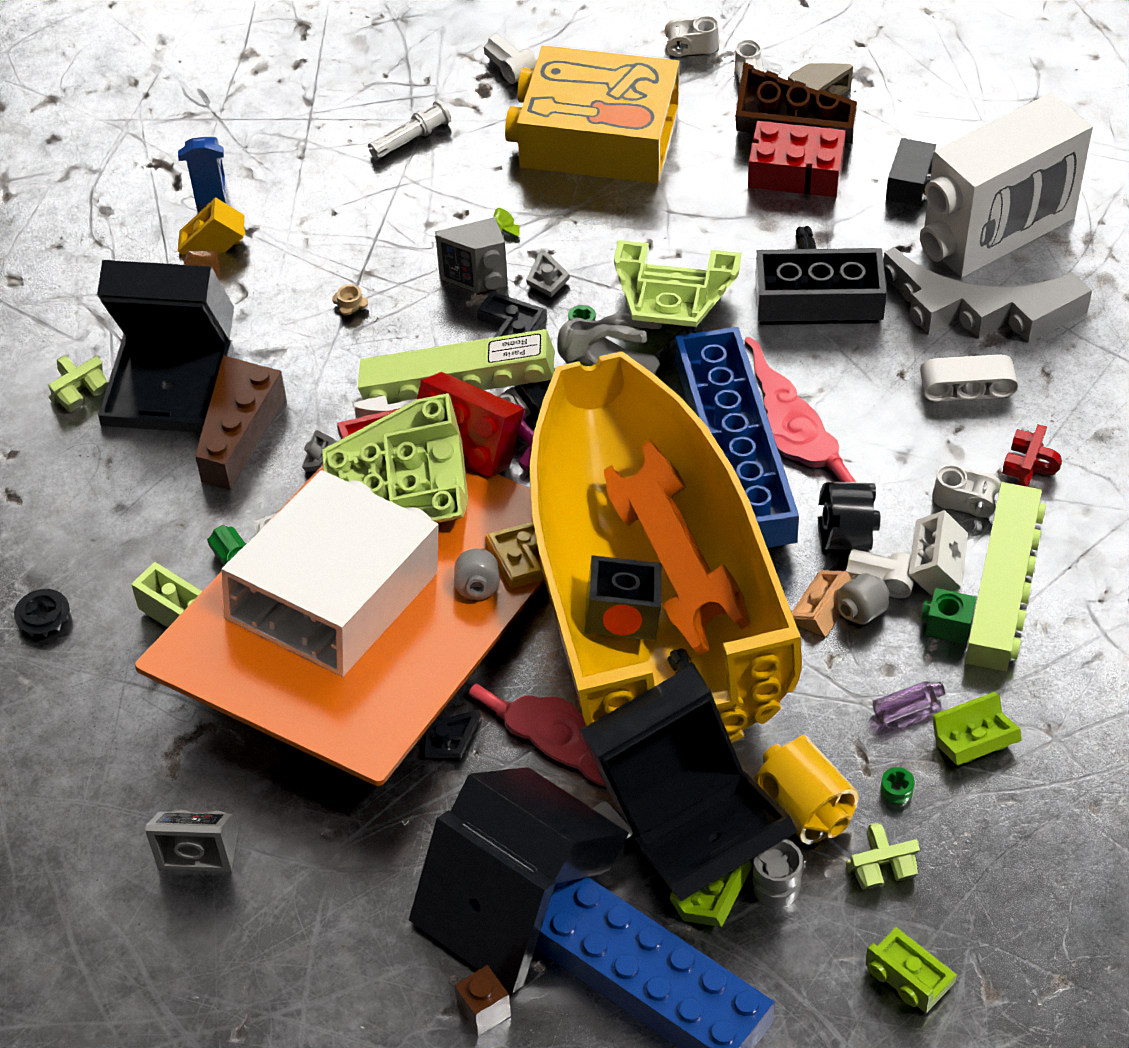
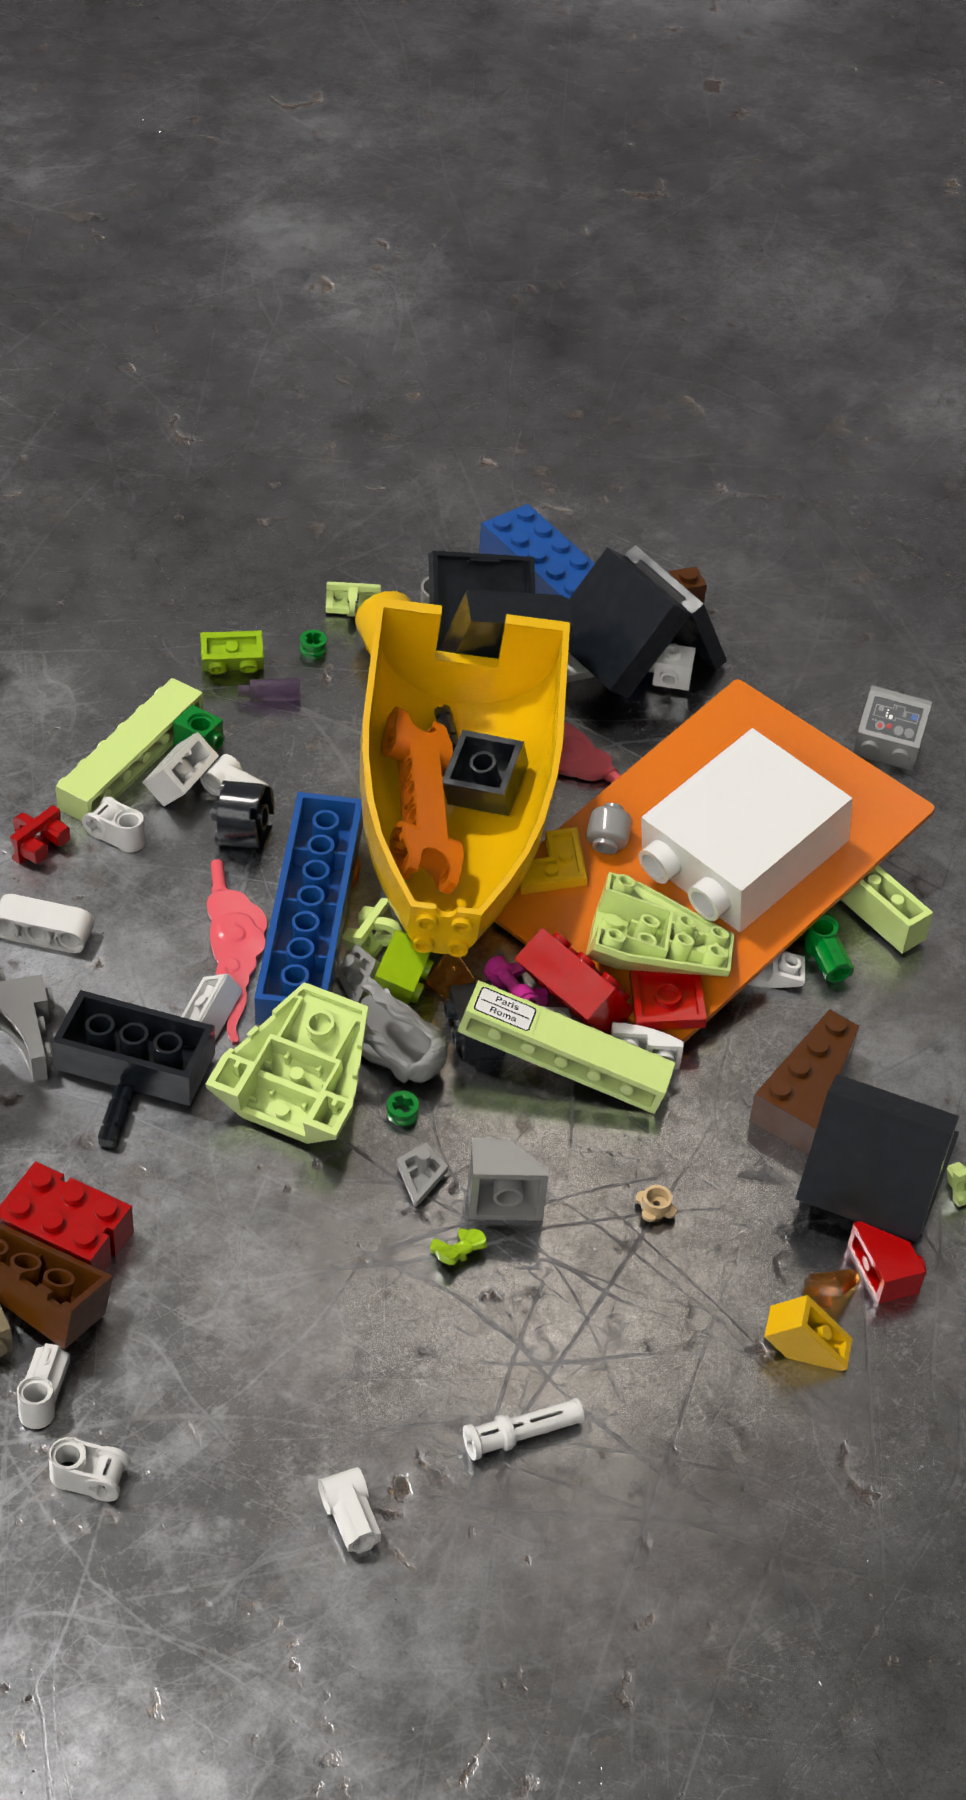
camera: 170 degrees left, 5 degrees down
blue piece [178,137,225,205] -> none
light grey piece [302,430,337,472] -> none
black tile [477,291,547,338] -> none
yellow brick [505,45,680,184] -> none
light nougat slope [791,570,852,636] -> none
light grey head [837,573,890,625] -> none
lime bracket [865,927,957,1013] -> none
none -> white slope [181,974,242,1040]

